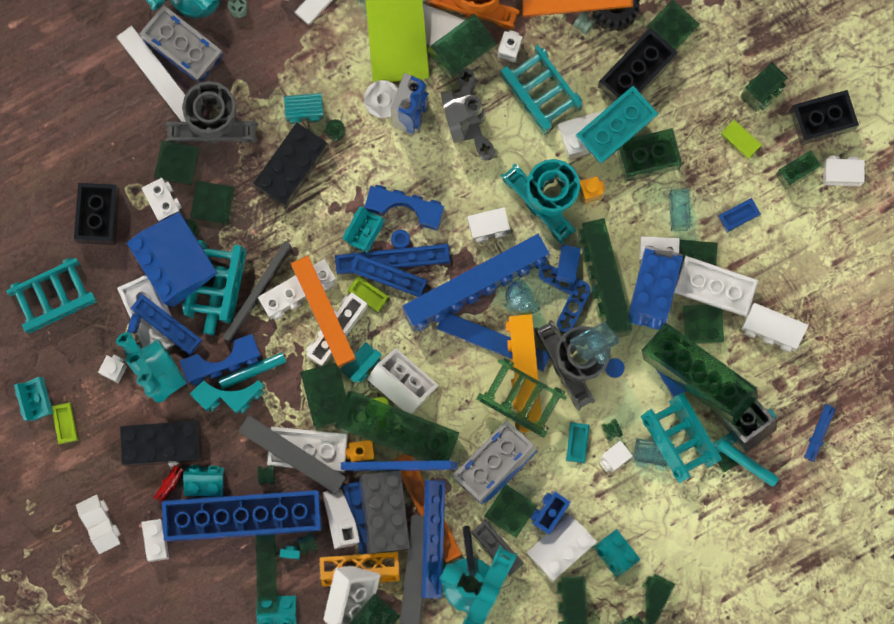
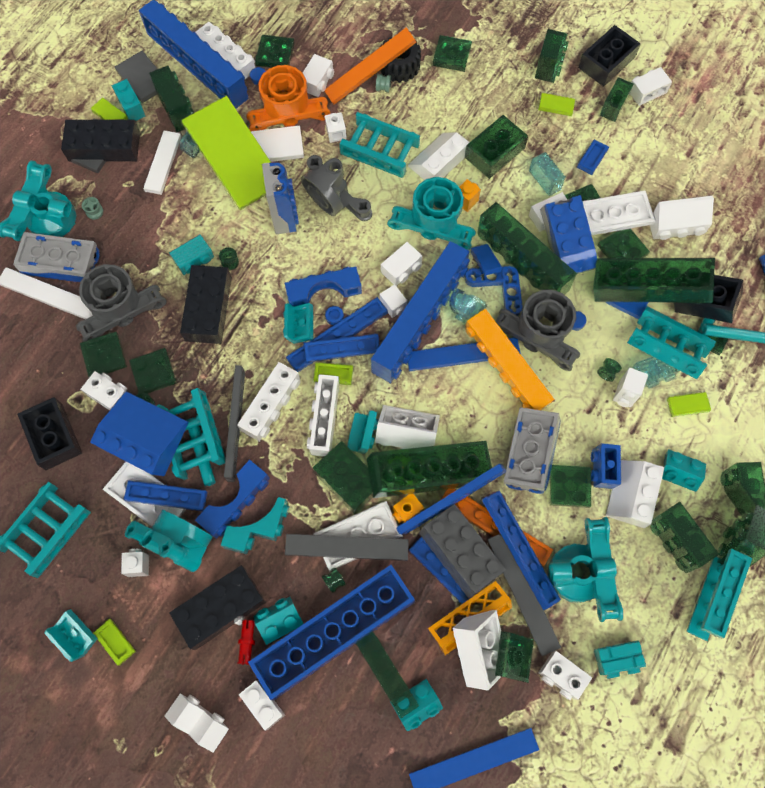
camera: 30 degrees left, 10 degrees down
blue tile [128,314,141,334] -> none
teal piece [218,352,286,389] -> none
teal plate [280,546,301,560] -> none
orange tile [291,255,356,367] -> none
clear green wheel [297,532,318,556] -> none
white slope [323,489,360,549] -> none
white tile [364,80,398,118] -> none
clear green brick [426,13,497,80] -> none
black bar [462,525,476,576] -> none
dark grey tile [471,520,524,576] -> none
clear green fence [476,357,567,438] -> none
teal tile [566,422,590,463] -> none
clear light blue tile [570,322,620,364] -> none
teal plate [576,86,658,164] -> none
black brick [598,28,678,102] -> none
none -> white brick [380,284,408,318]
none -> lime tile [667,392,711,417]

